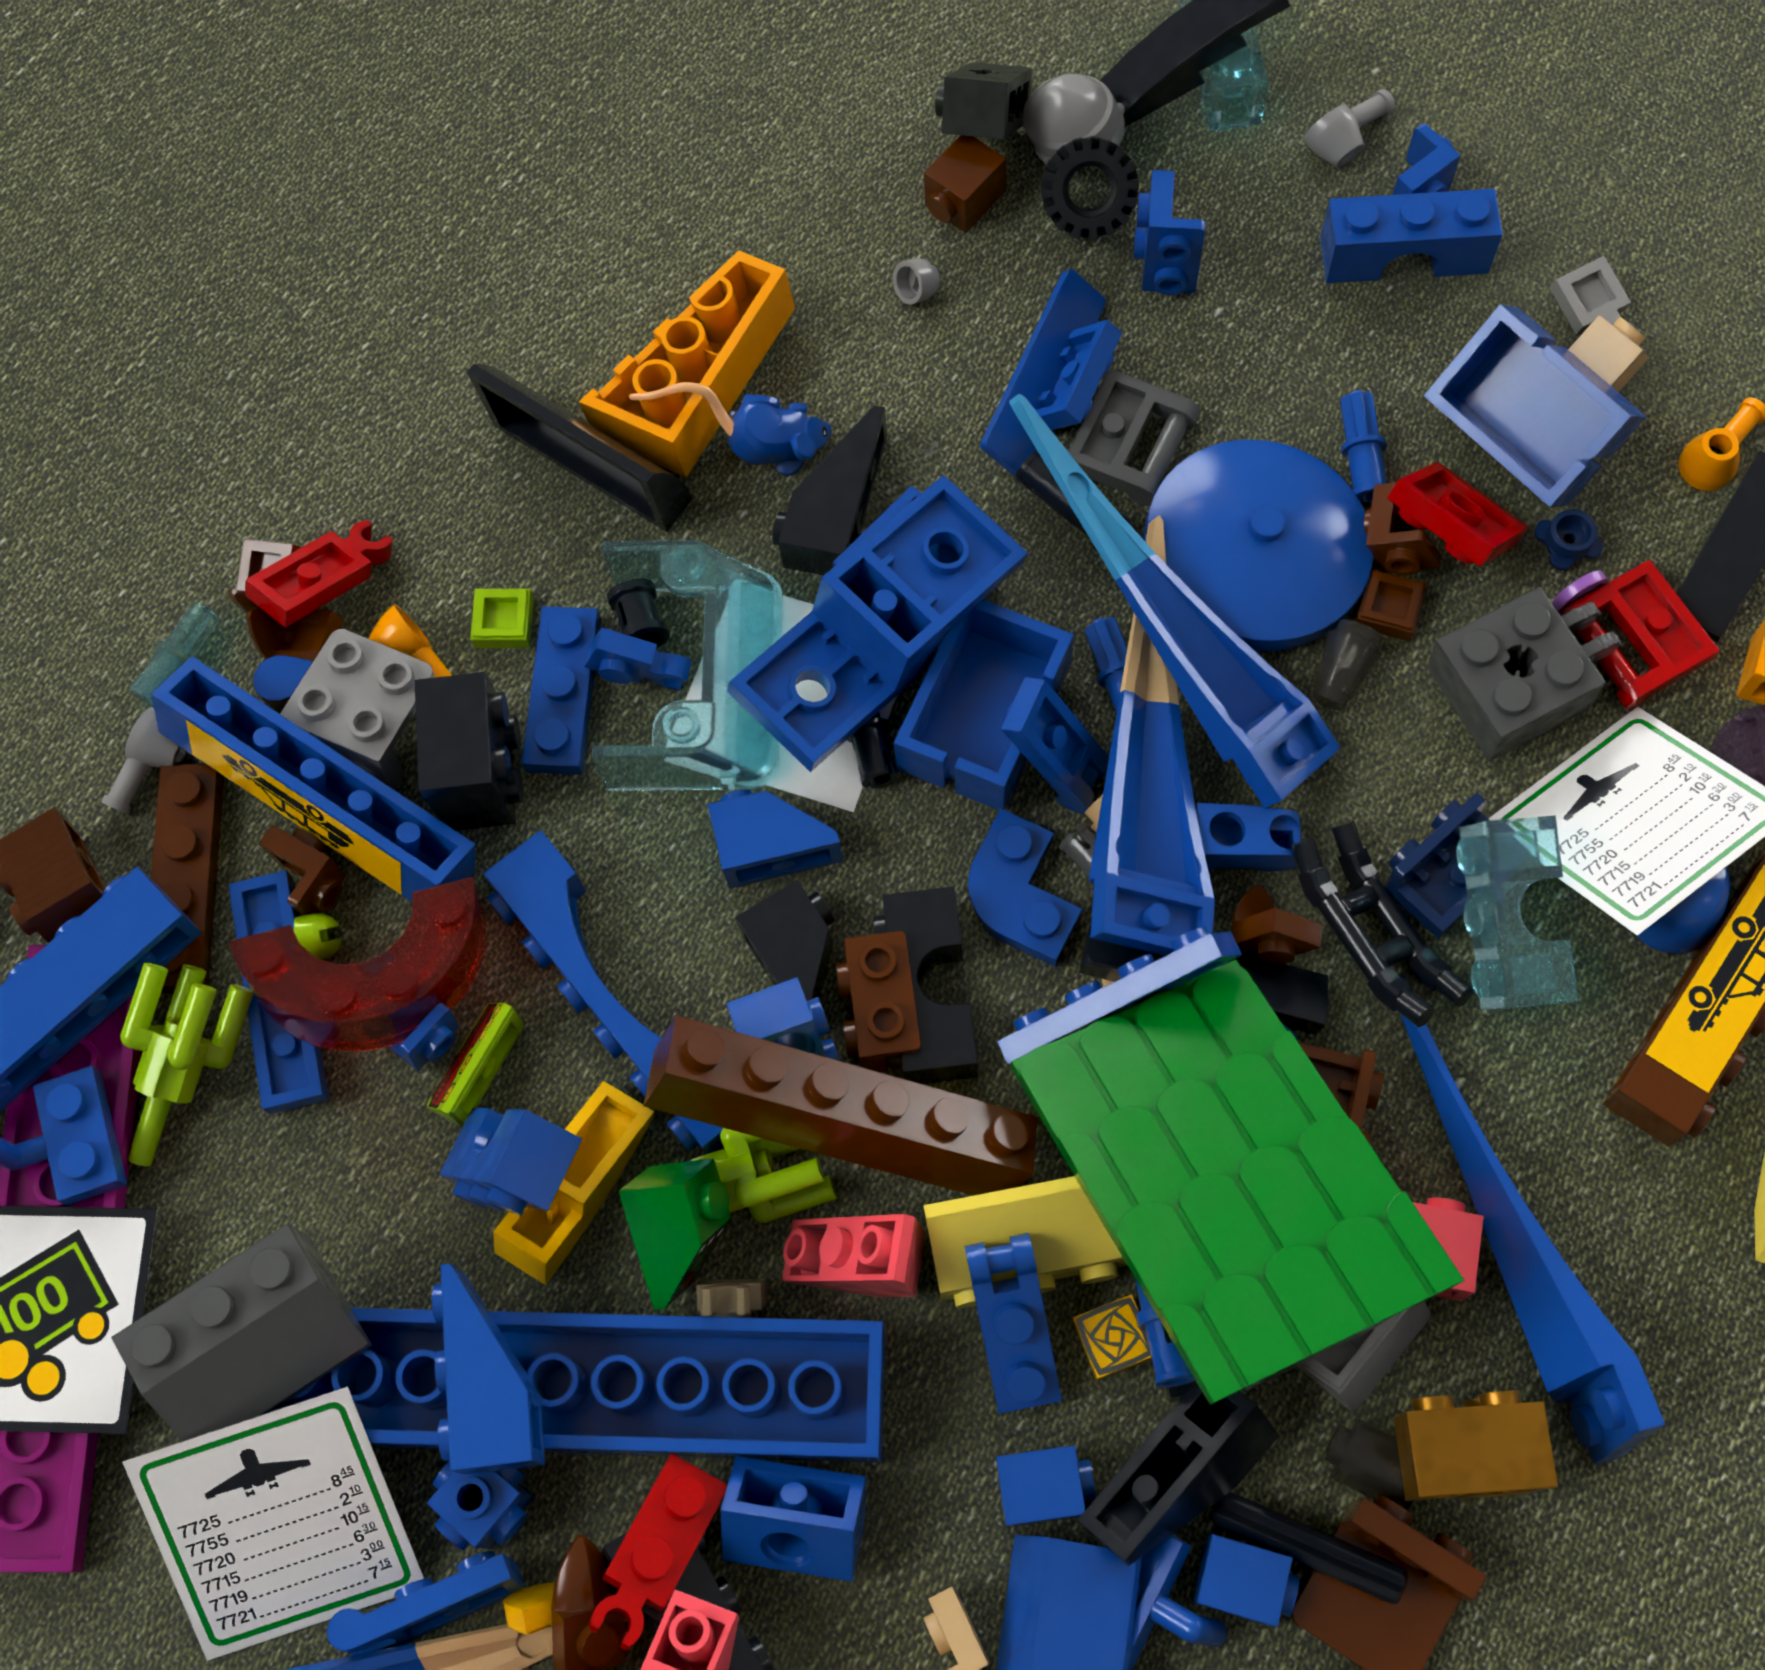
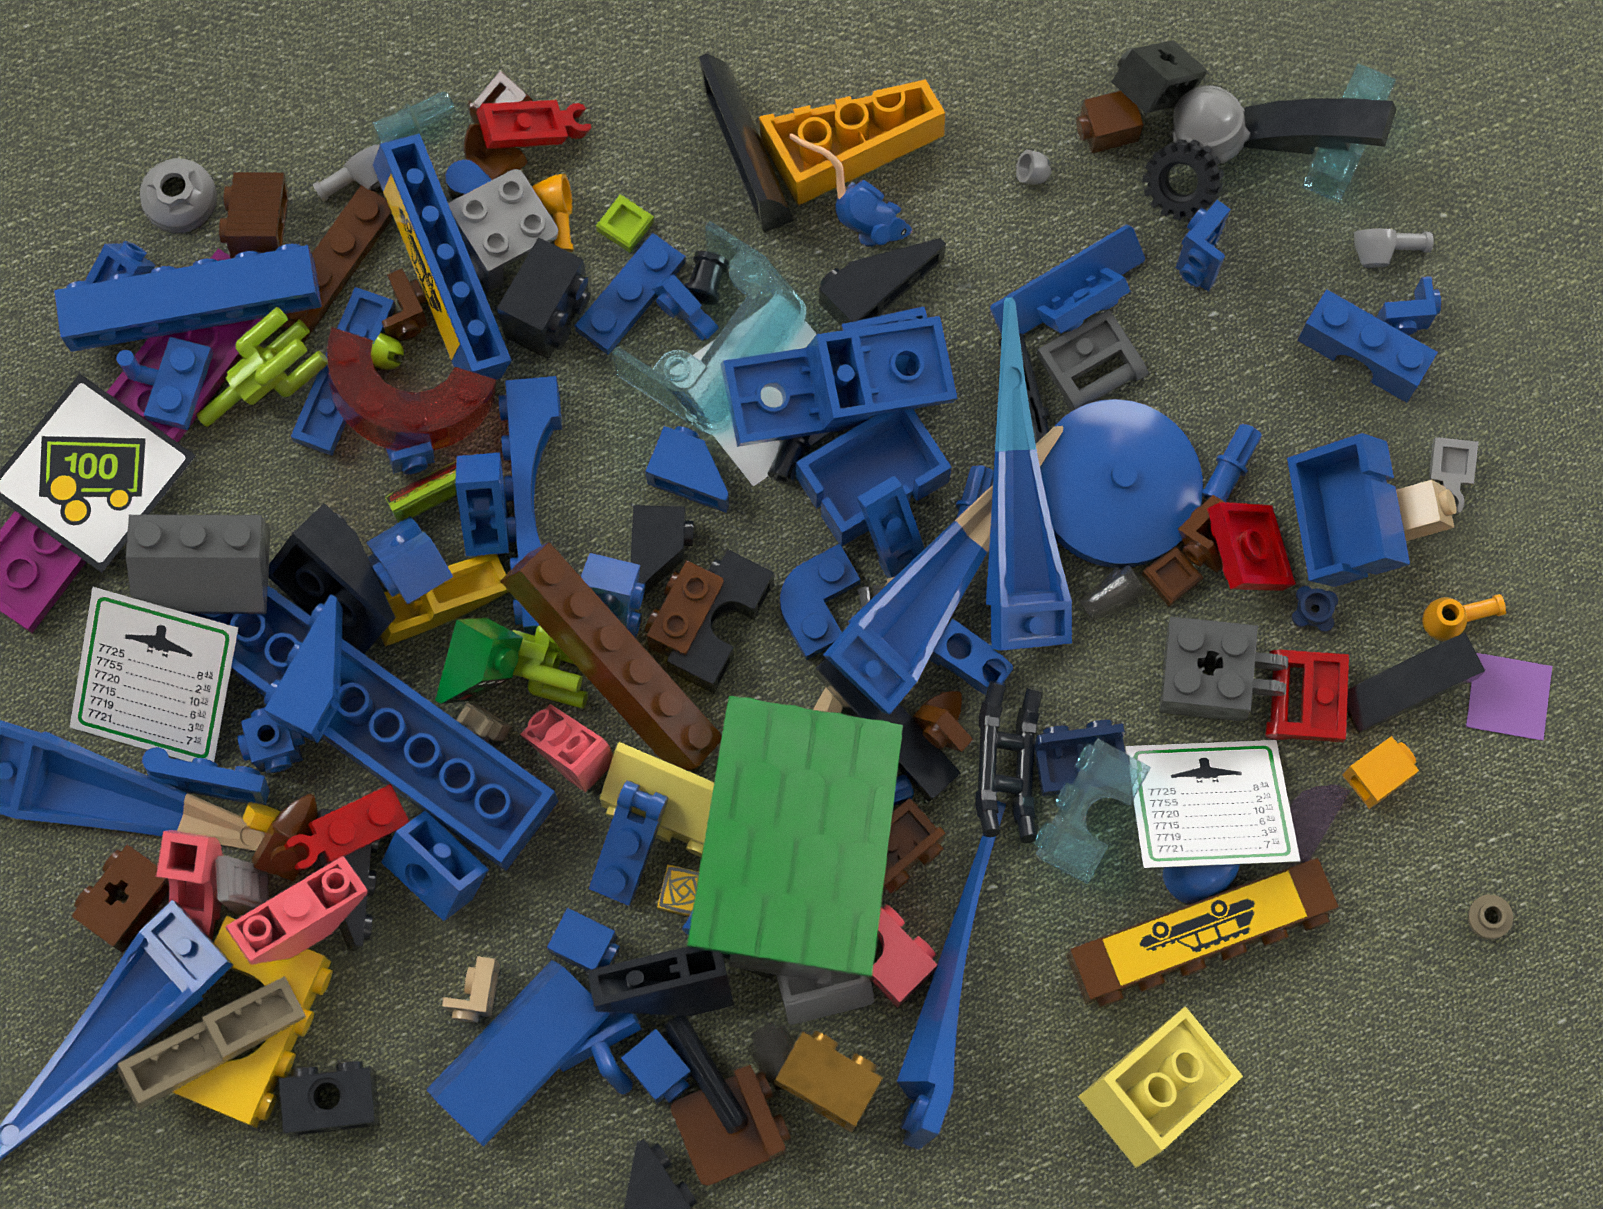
camera: 25 degrees right, 5 degrees up
plate [997,926,1242,1064] -> none
medium lavender piece [1552,570,1609,614] -> none
none -> black slope [268,503,396,655]
none -> blue brick [455,452,509,556]

